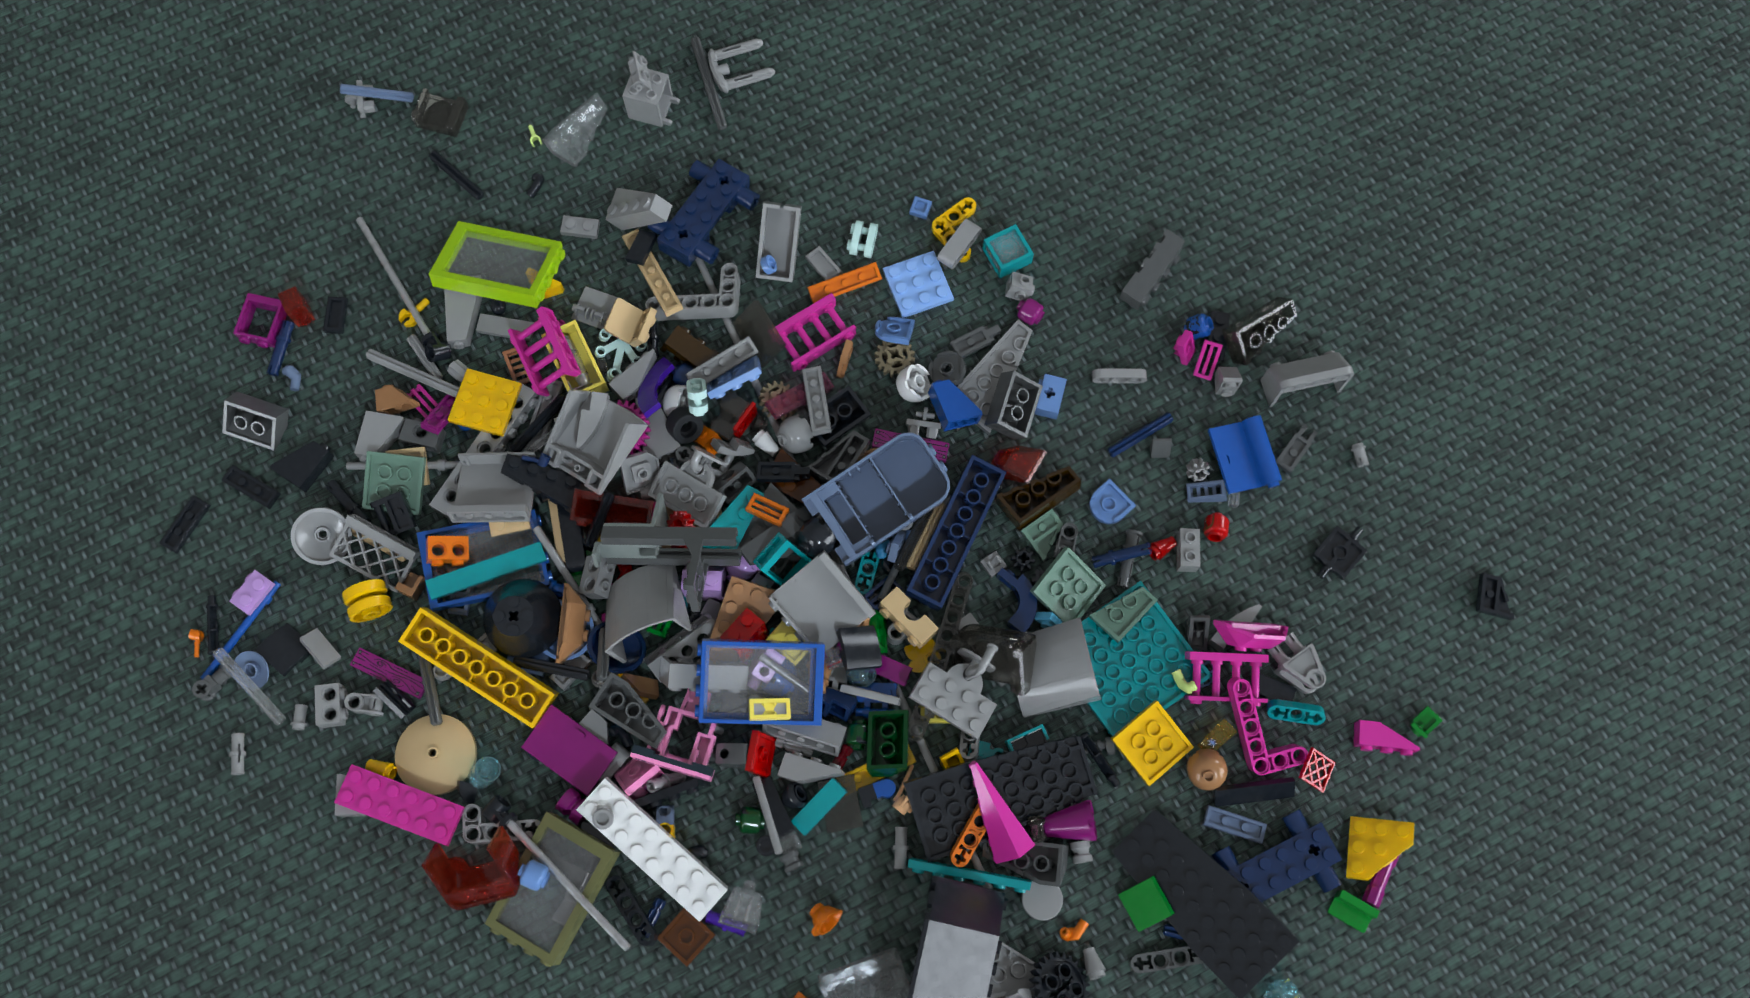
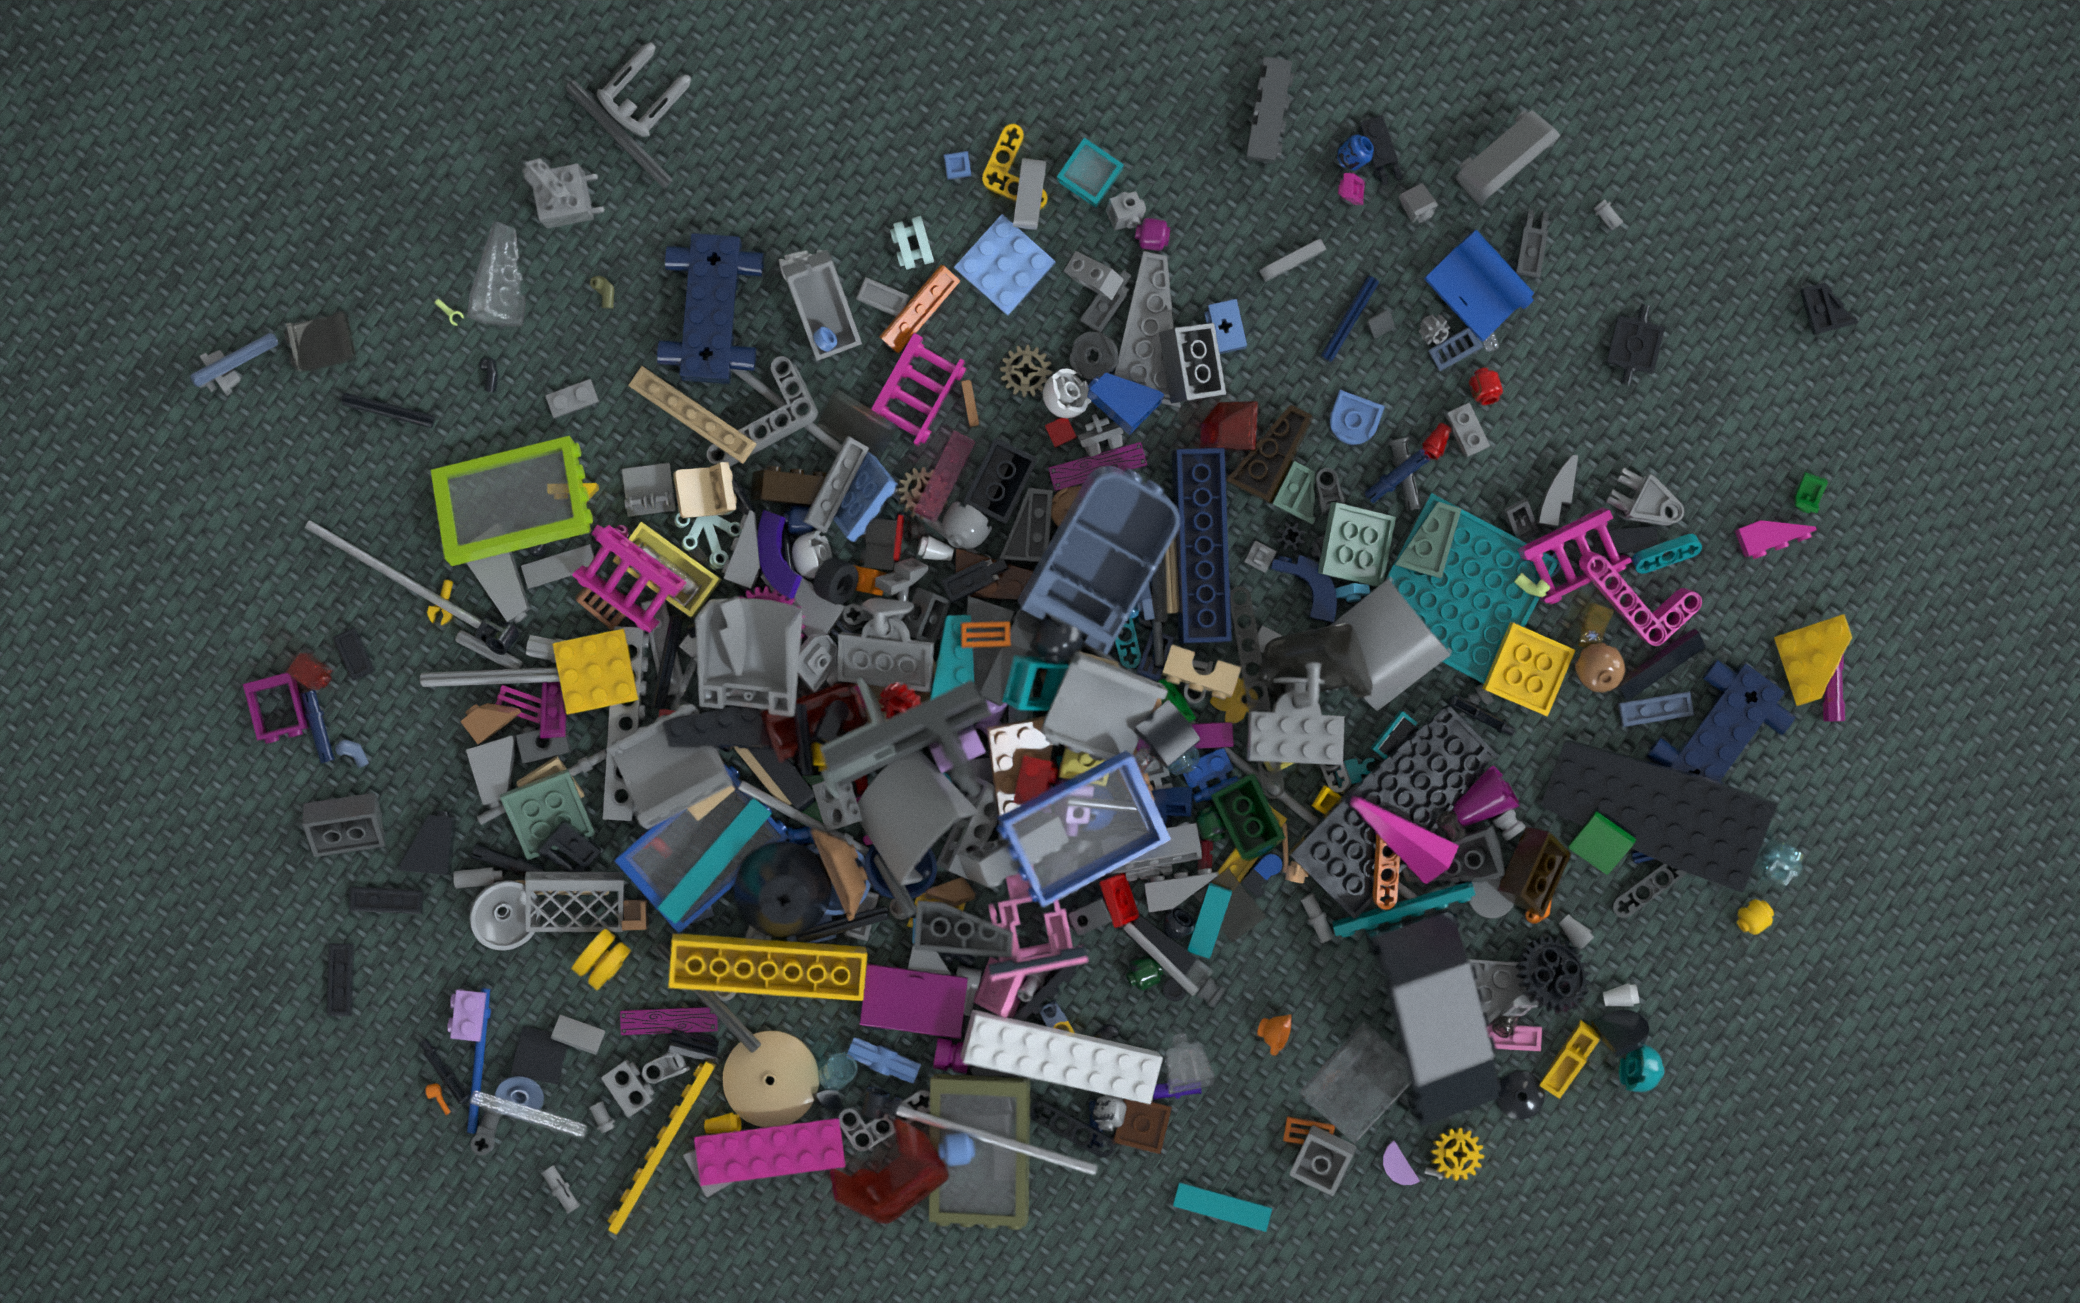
camera: 25 degrees left, 15 degrees up
orange brick [426,536,469,566] -> none
dark blue hand [521,453,551,467] -> none
light grey tile [592,808,614,830] -> none
light grey wedge [605,188,672,230] -> none
black tile [625,229,658,266] -> none
light aqua brick [686,378,708,416] -> none
light yellow piece [748,698,791,721] -> none
light grey tile [802,366,832,436] -> none
light grey tile [840,684,902,706] -> none
medium blue tile [875,317,915,345] -> none
dark pink tile [1193,339,1223,381] -> none
dark pink wedge [1213,620,1289,652] -> none
clear smoke wedge [1222,297,1297,366] -> none
window [1299,747,1335,793] -> none
green panel [1327,890,1380,933] -> none
none -> light grey cylinder [454,867,503,889]
none -> olive arm [590,276,614,309]
none -> yellow plate [608,1061,716,1235]
none -> black leg [811,700,849,746]
none -> medium blue piece [846,1037,921,1083]
none -> red tile [1045,418,1077,448]
none -> light grey brick [1064,251,1124,300]
none -> light grey head [1093,1094,1127,1131]
none -> dark brown slope [1497,827,1571,917]

